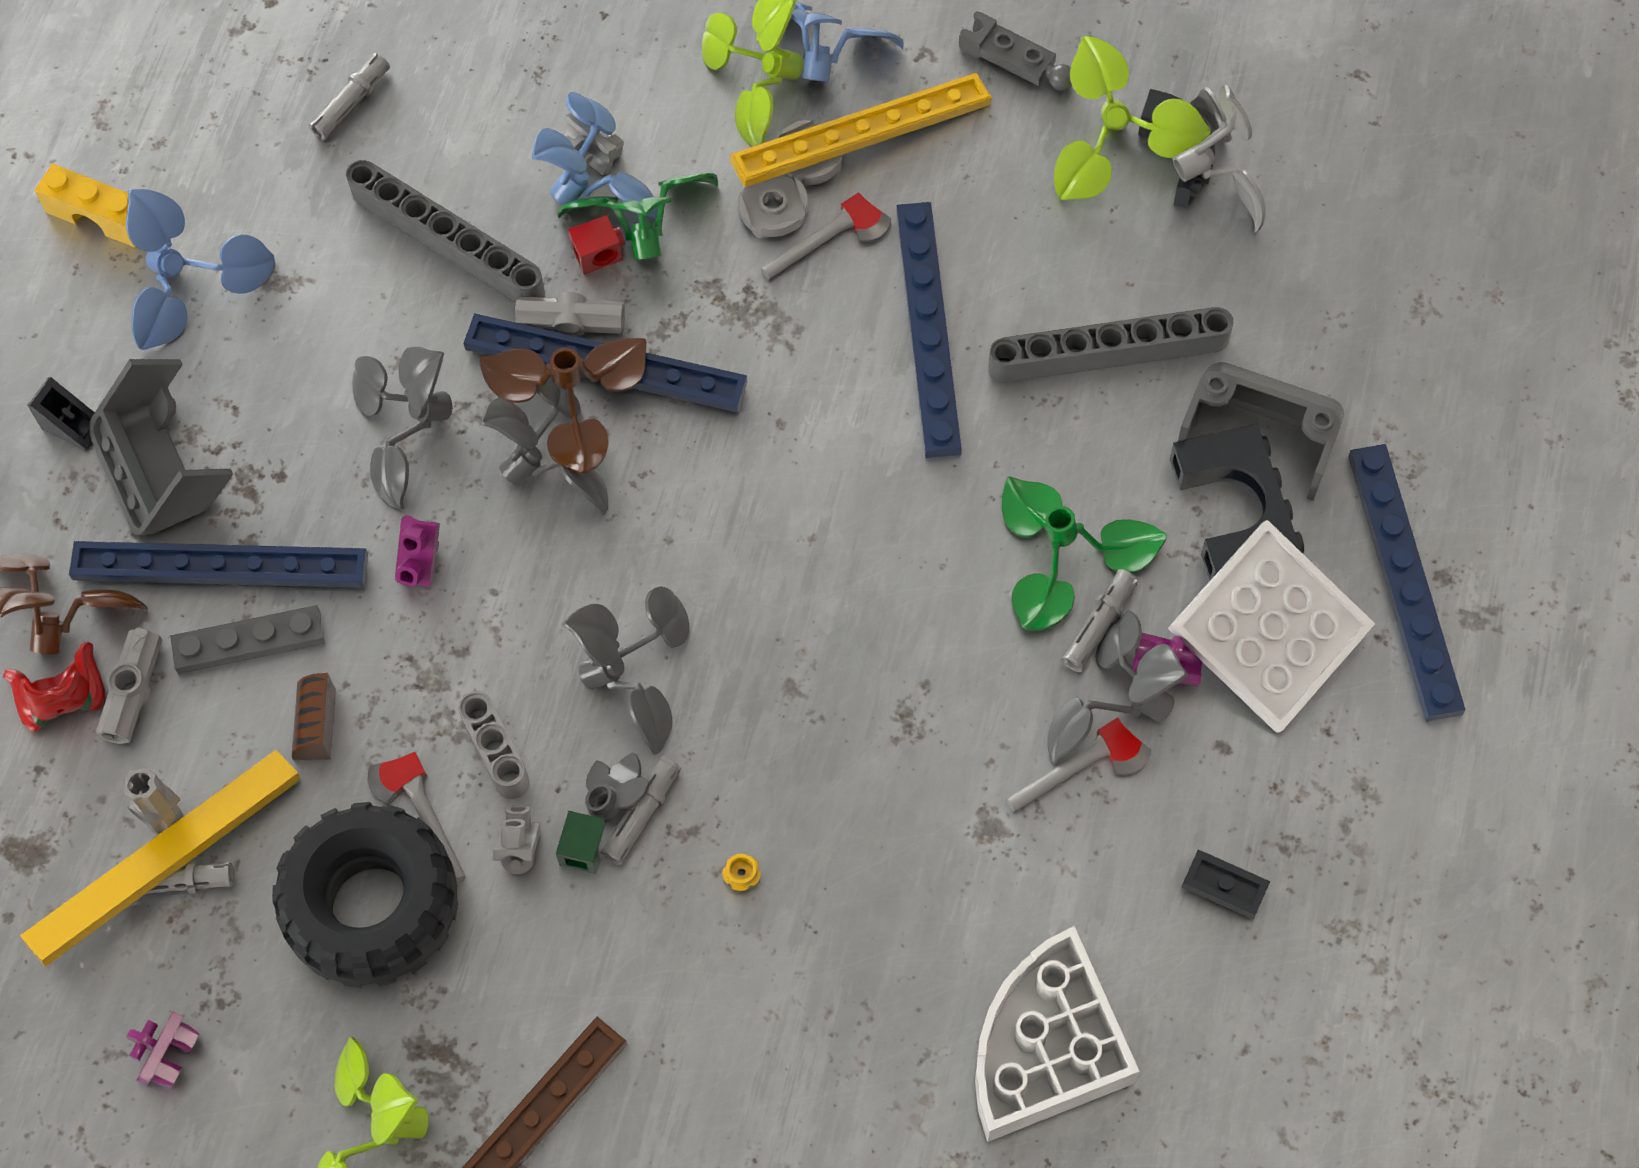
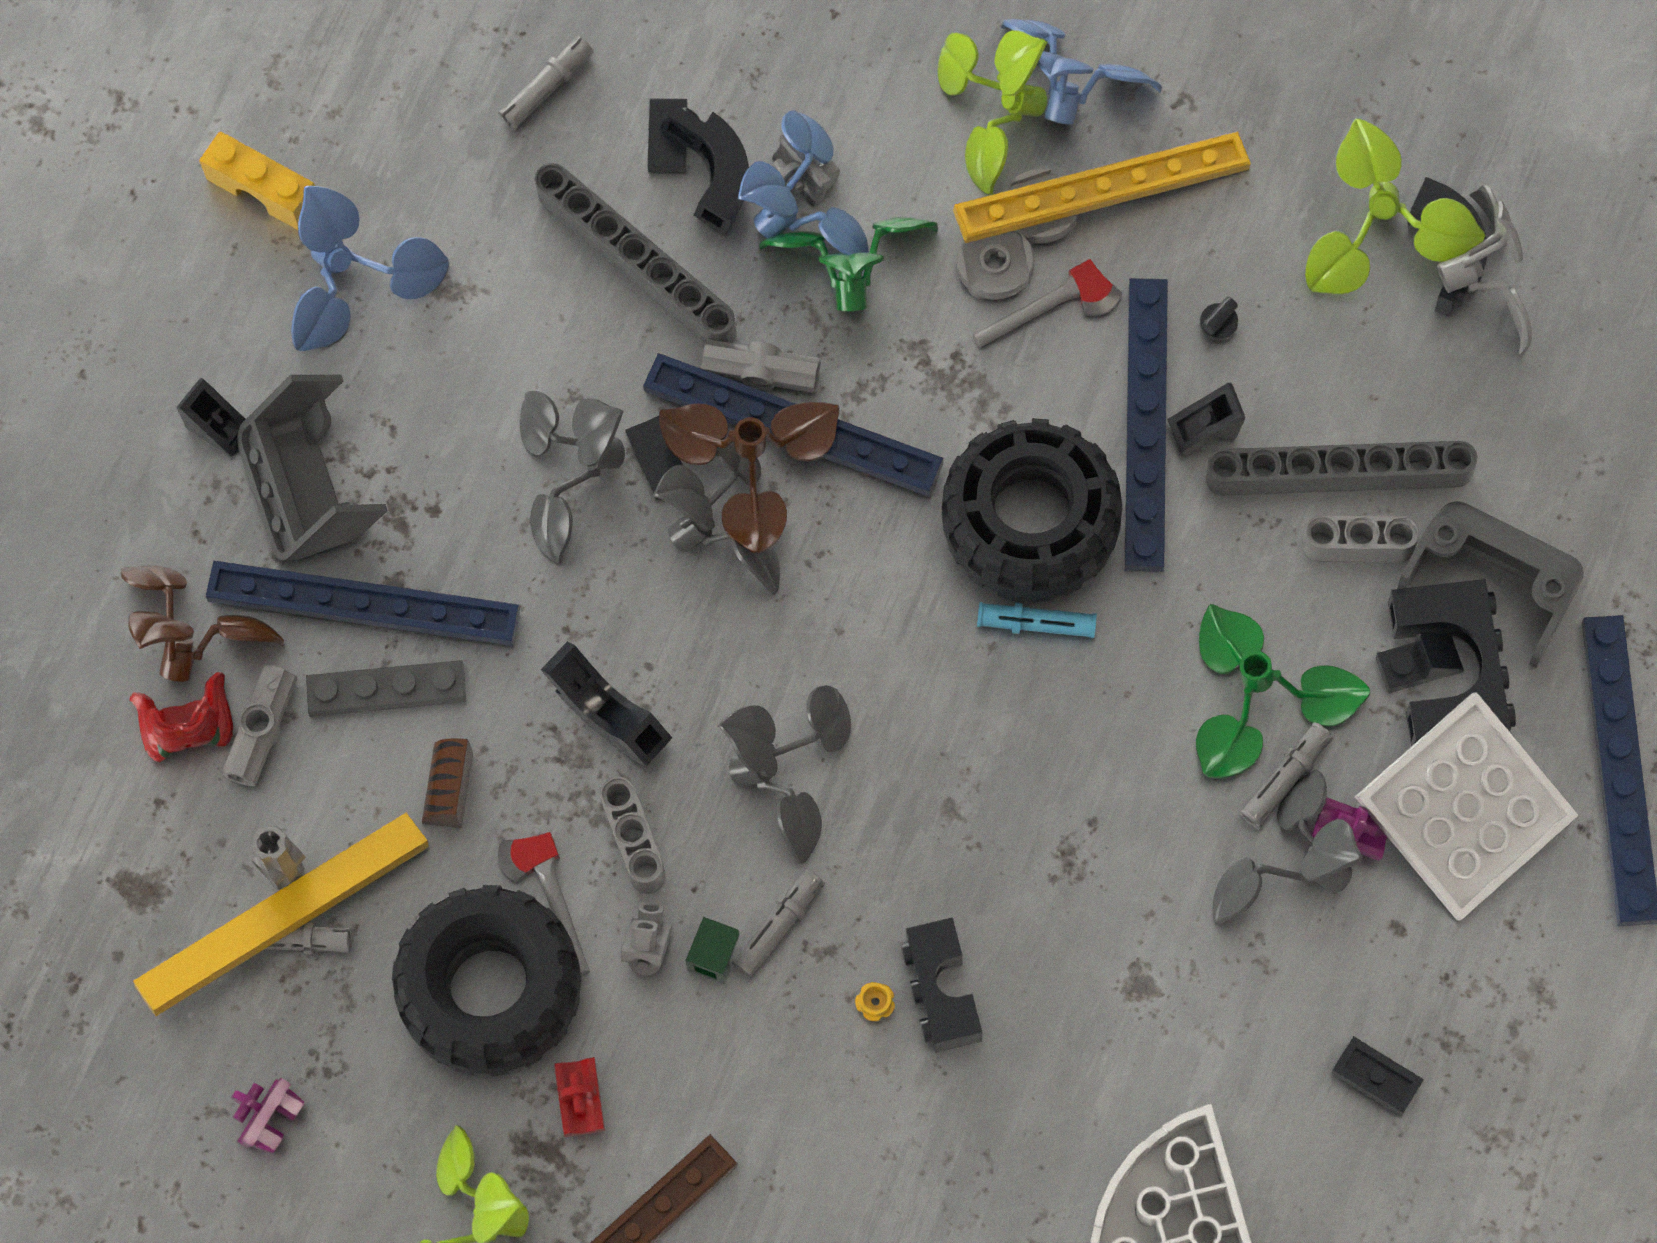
camera: 10 degrees right, 5 degrees up
magenta hips [395,515,440,587] -> none
red brick [568,215,625,275] -> none
dark grey plate [585,752,650,821] -> none
dark grey plate [959,11,1072,91] -> none
piece [1006,717,1152,812] -> none
none -> black arch [541,641,672,767]
none -> red hips [554,1057,605,1137]
none -> black tile [625,416,683,500]
none -> black tile [647,99,688,172]
none -> black arch [660,103,749,235]
none -> black arch [900,917,982,1053]
none -> black tyre [941,418,1122,602]
none -> medium azure pin [977,602,1097,638]
none -> black slope [1167,383,1246,455]
none -> black plate [1200,296,1238,341]
none -> light grey beam [1302,515,1419,563]
none -> black slope [1376,632,1464,694]

